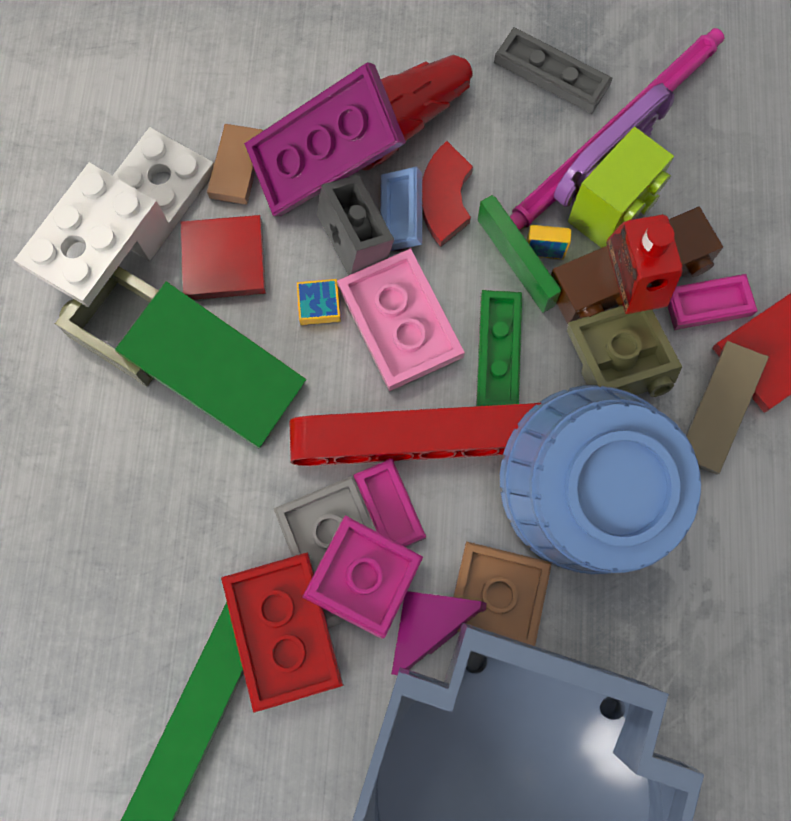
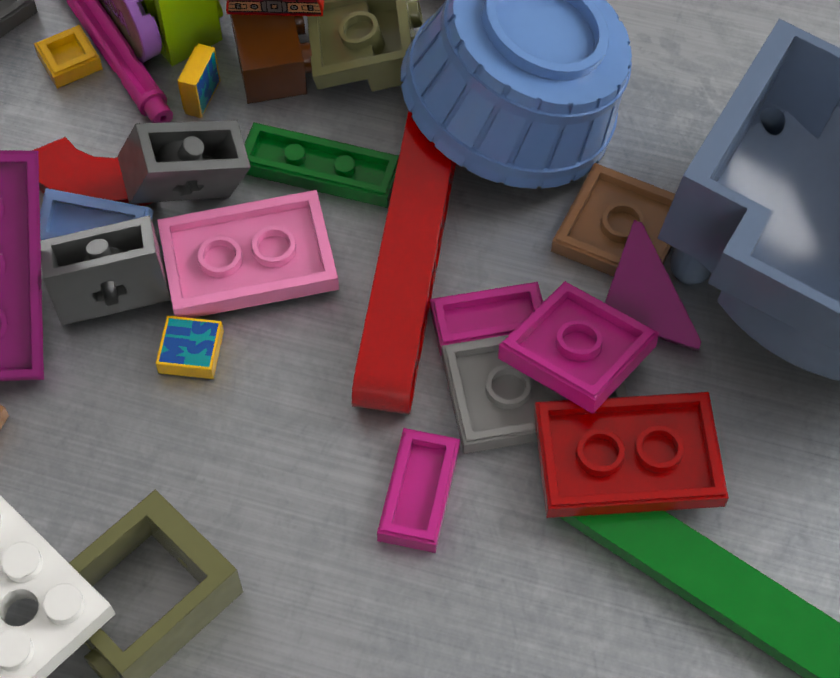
camera: 80 degrees left, 15 degrees down
green tile [115,281,307,448] -> none
red tile [181,215,266,300] -> none
green tile [477,195,561,313] -> none
none -> yellow tile [34,25,103,89]
none -> dark grey brick [117,120,251,204]
none -> dark pink tile [377,428,460,553]

